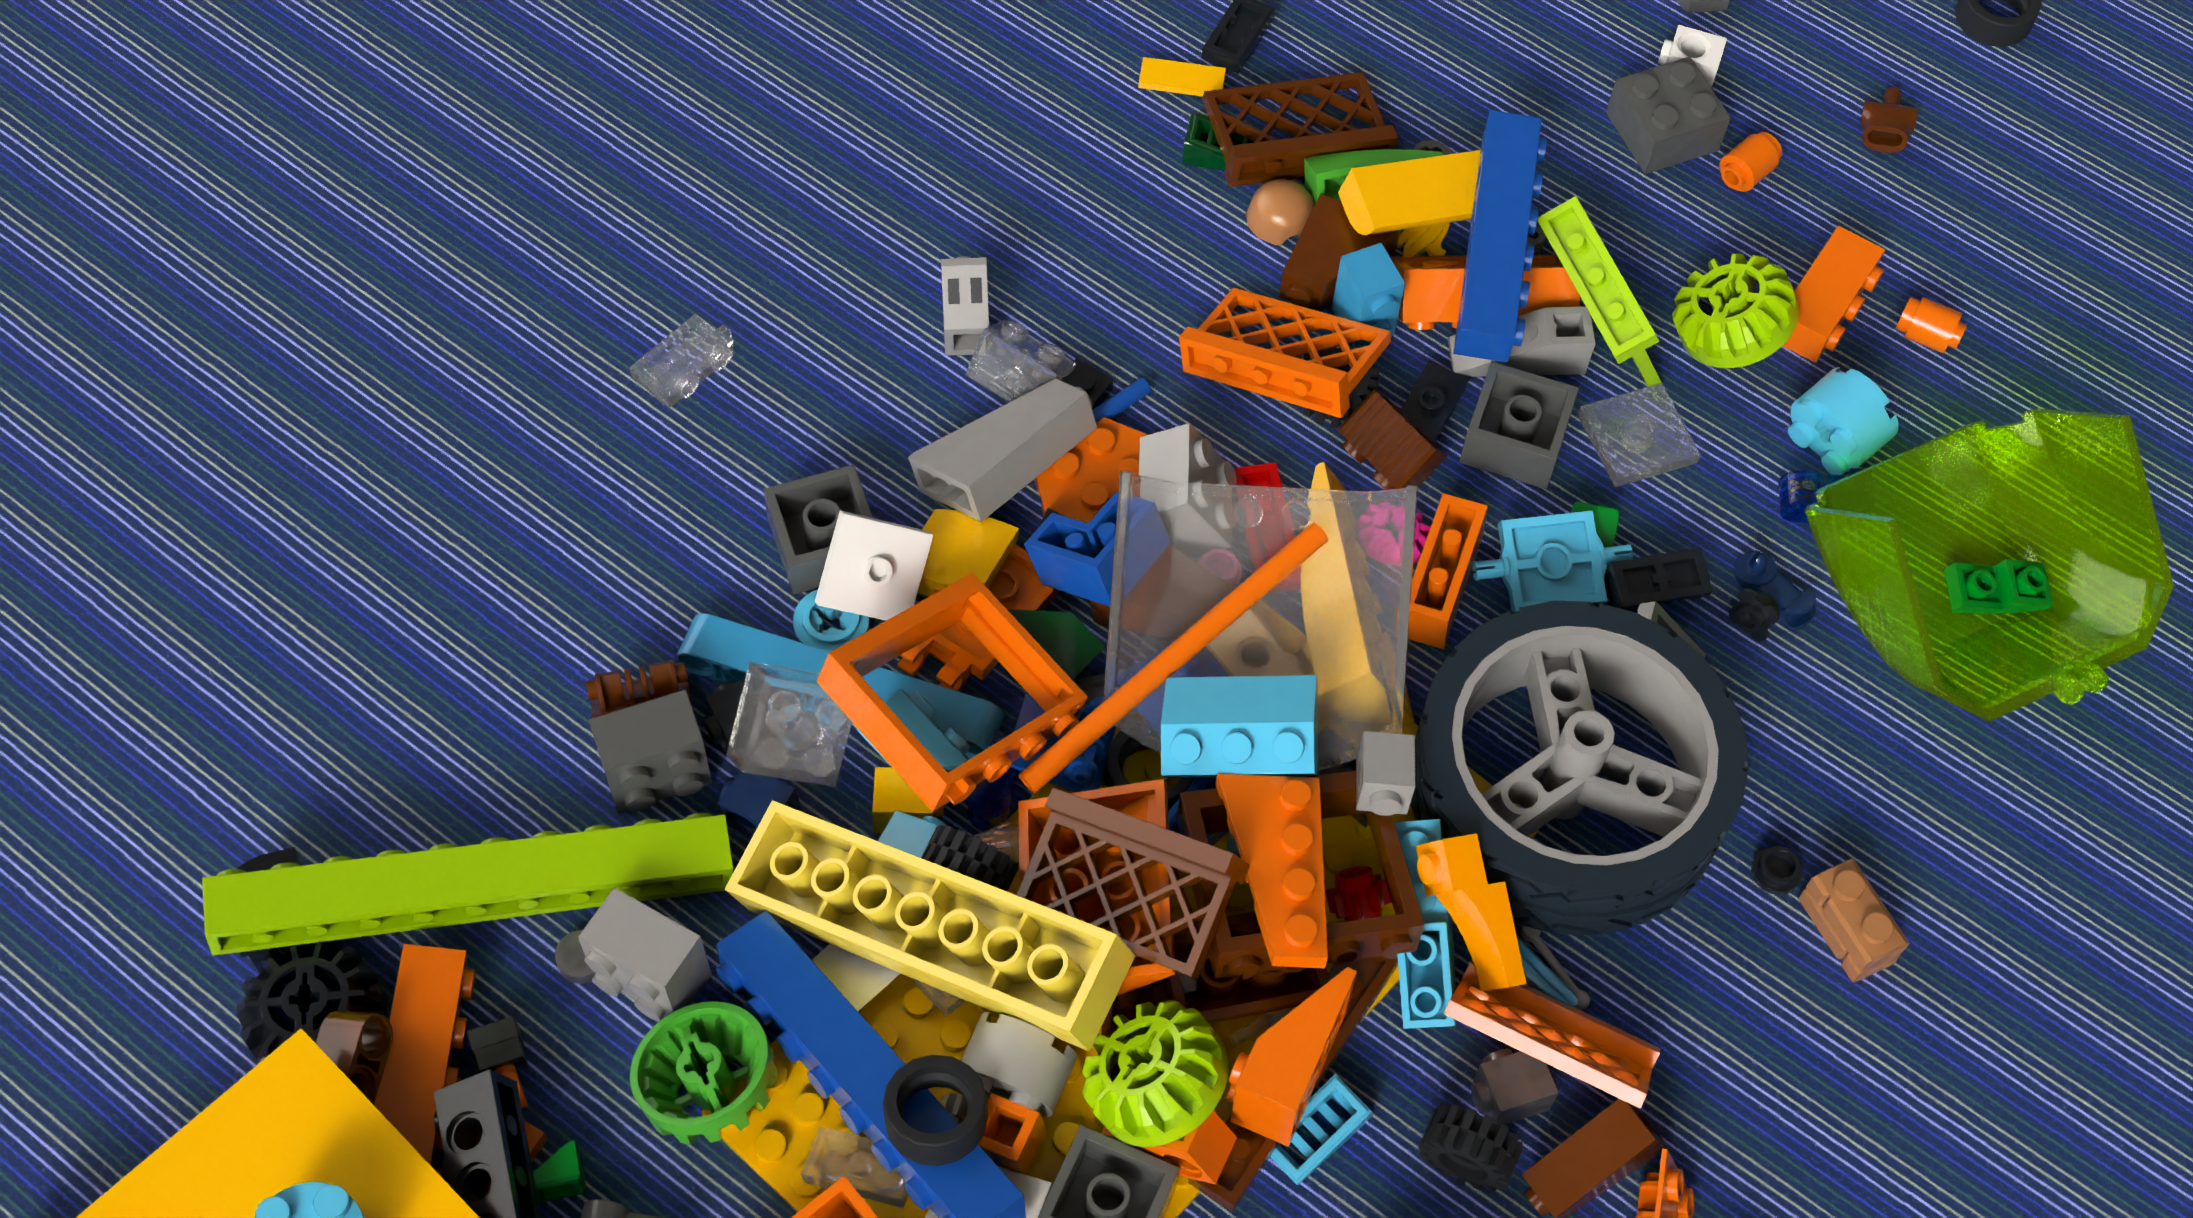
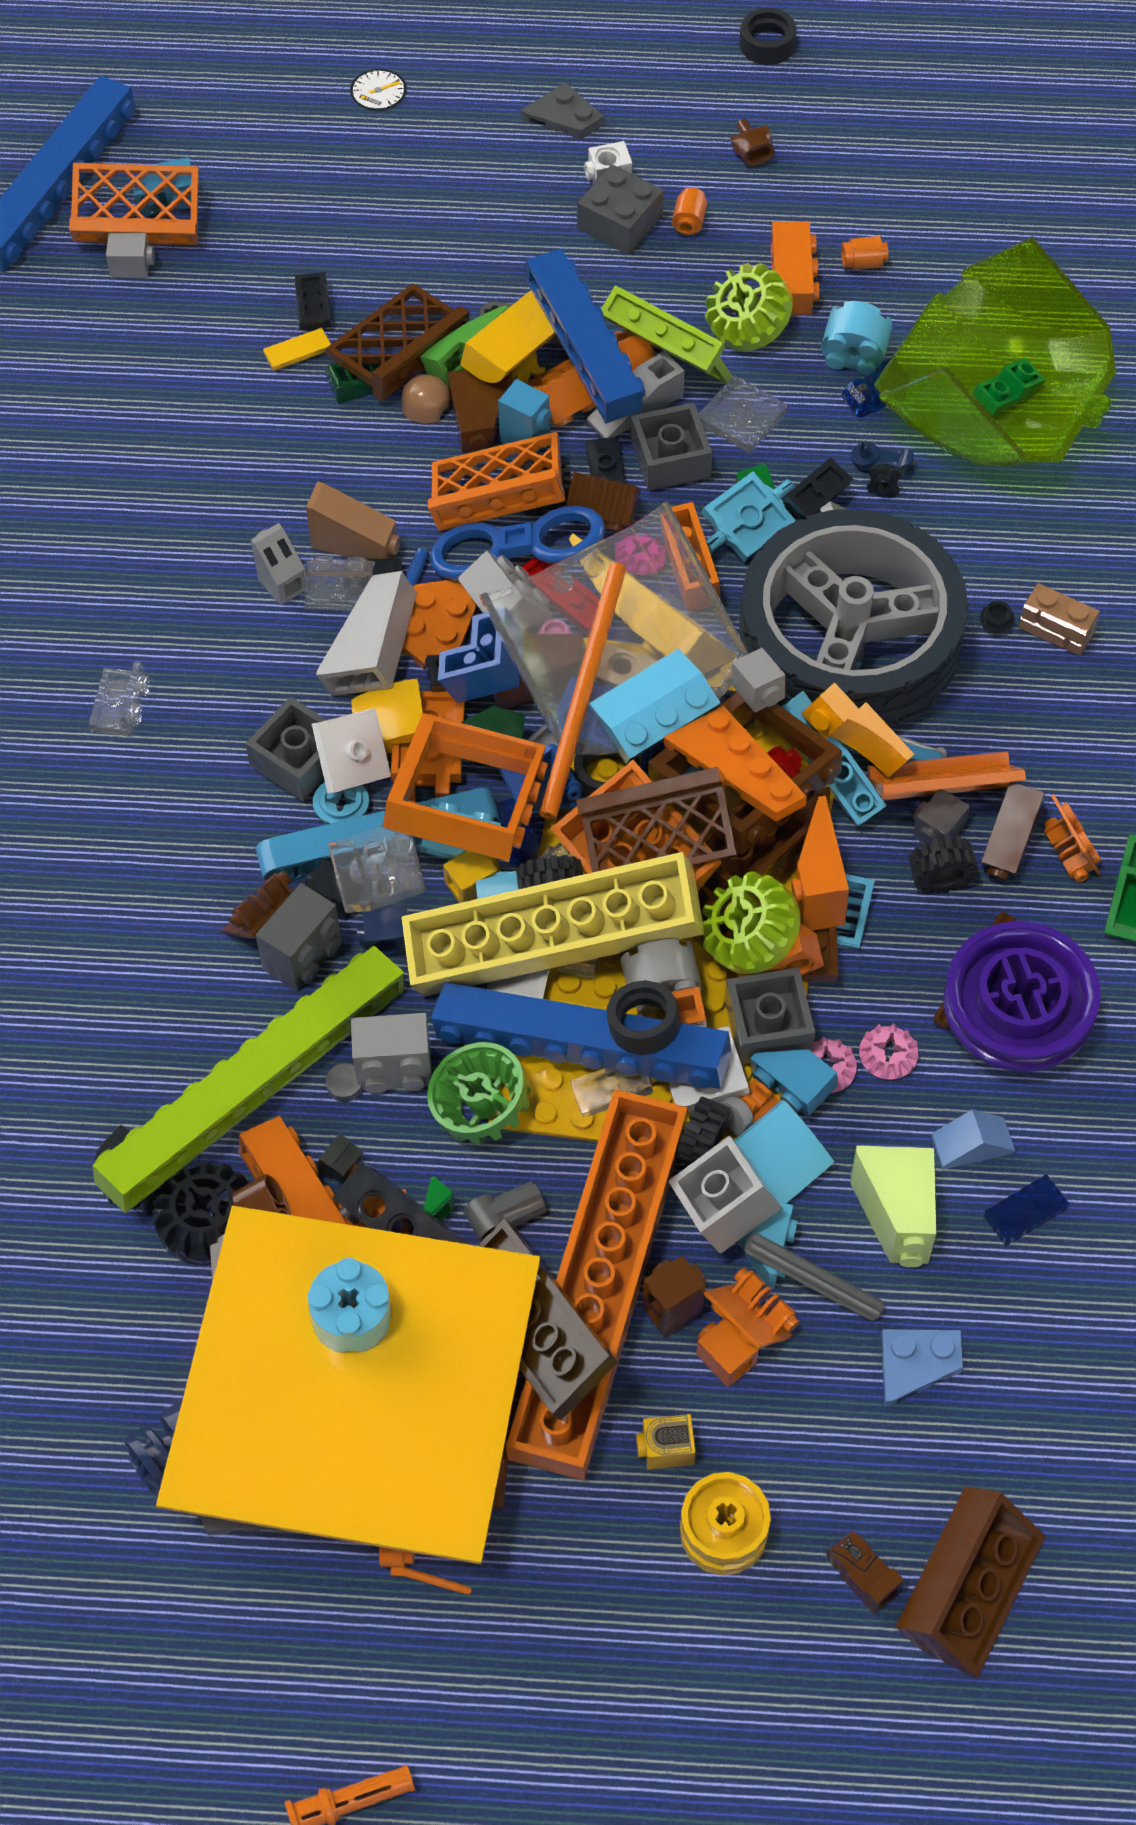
camera: 30 degrees left, 0 degrees up
none -> medium nougat slope [306,481,401,562]
none -> blue bar [430,506,606,581]

